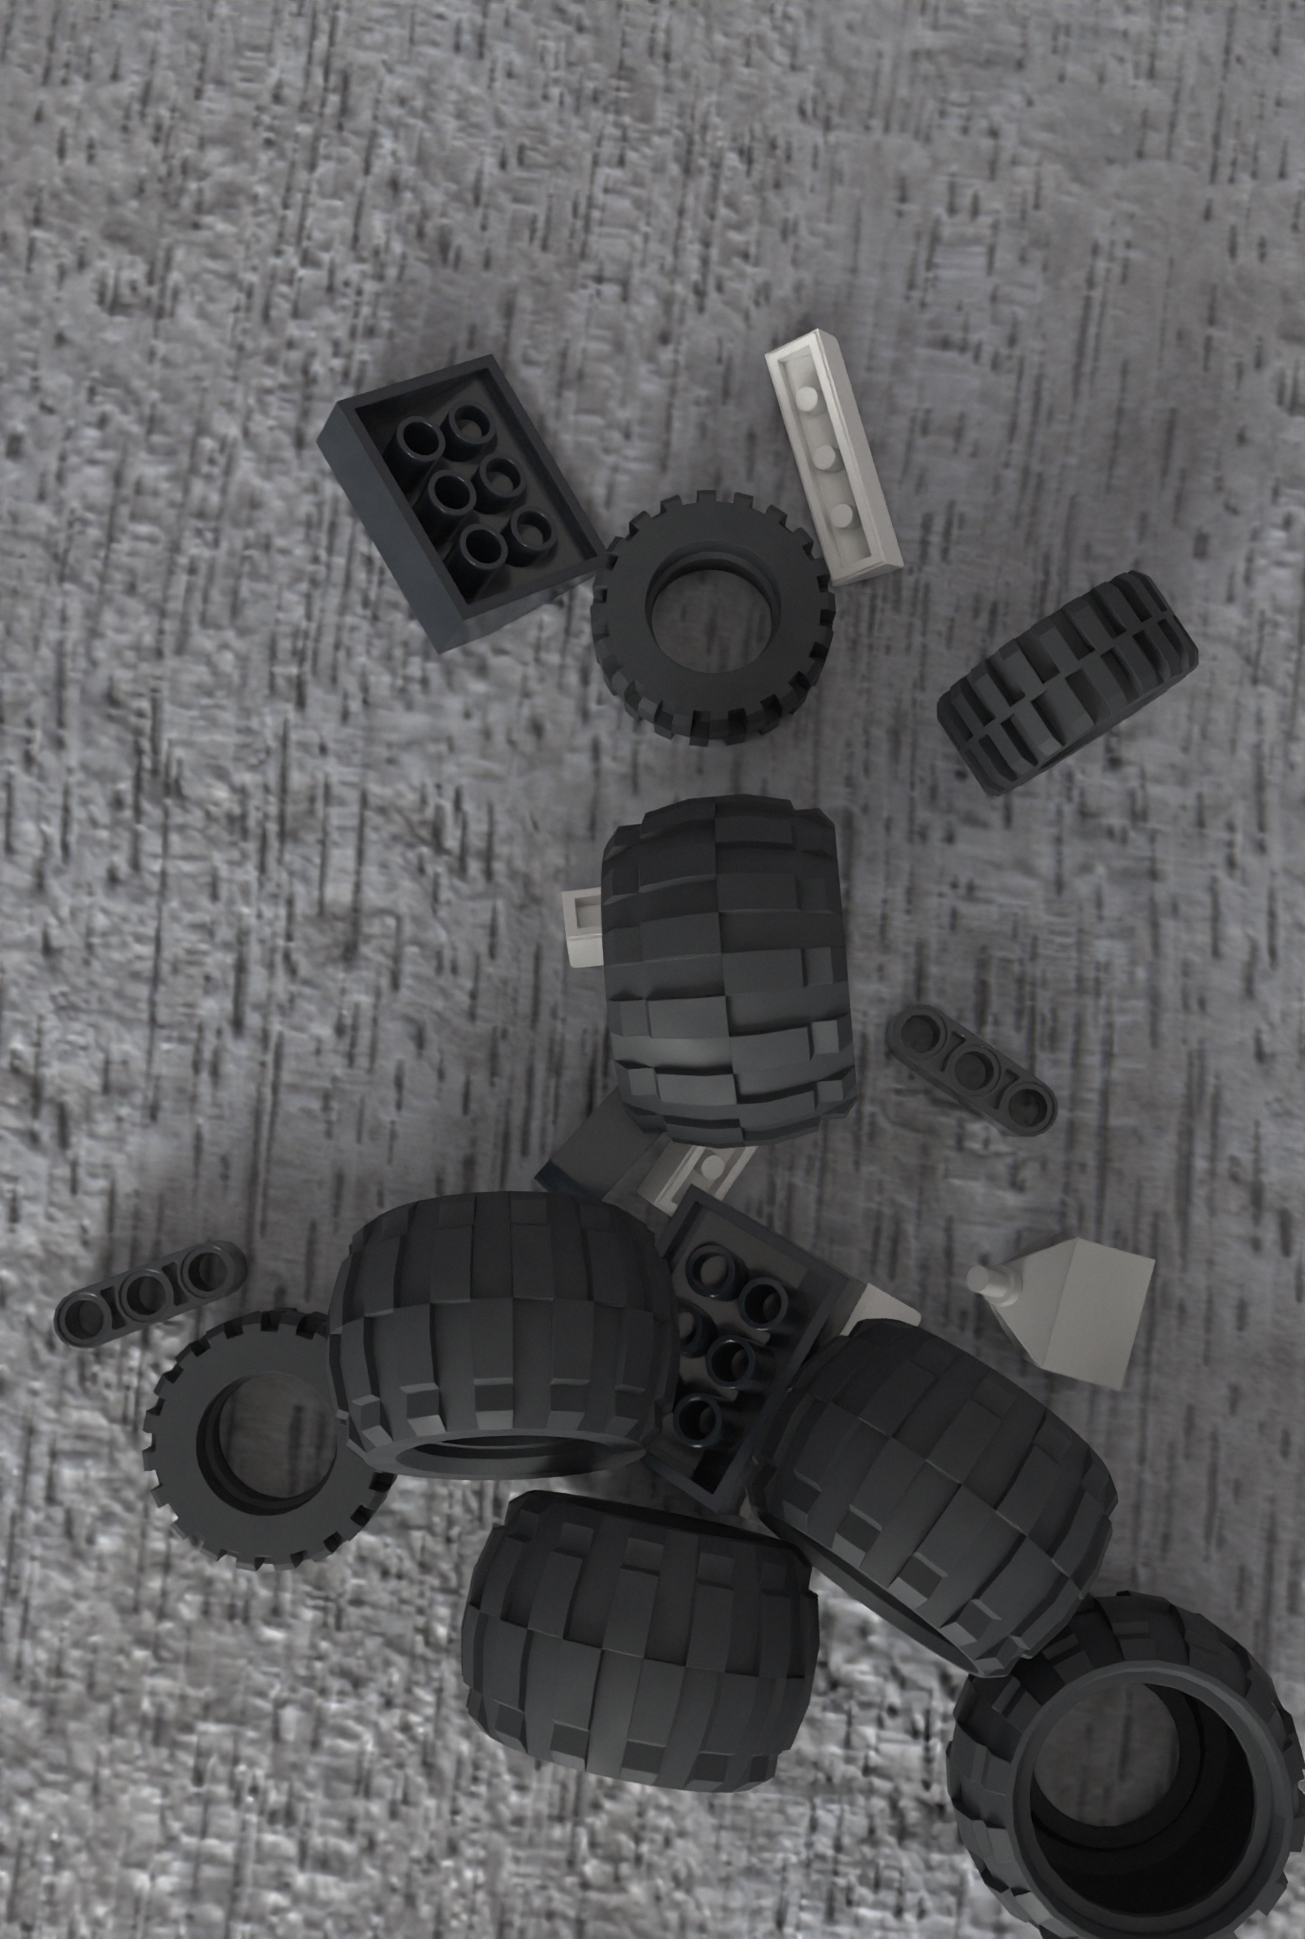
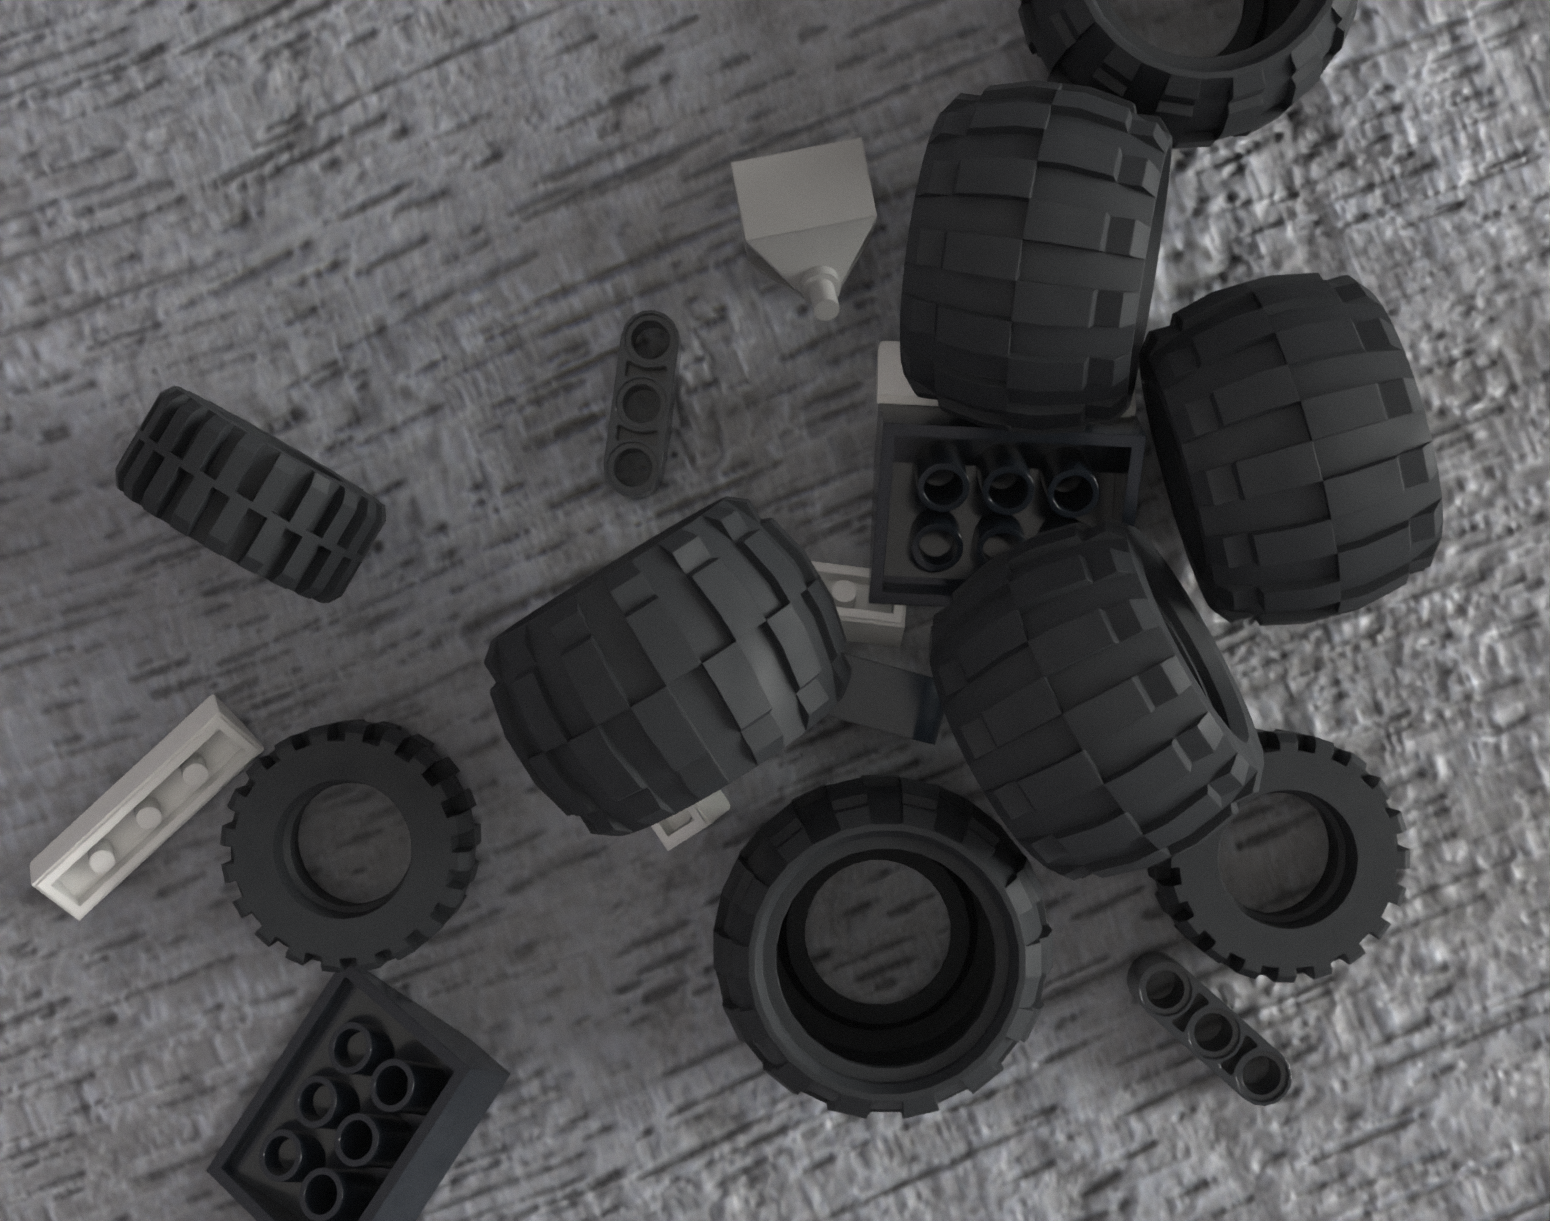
camera: 115 degrees left, 5 degrees up
none -> black tyre [713,775,1053,1119]

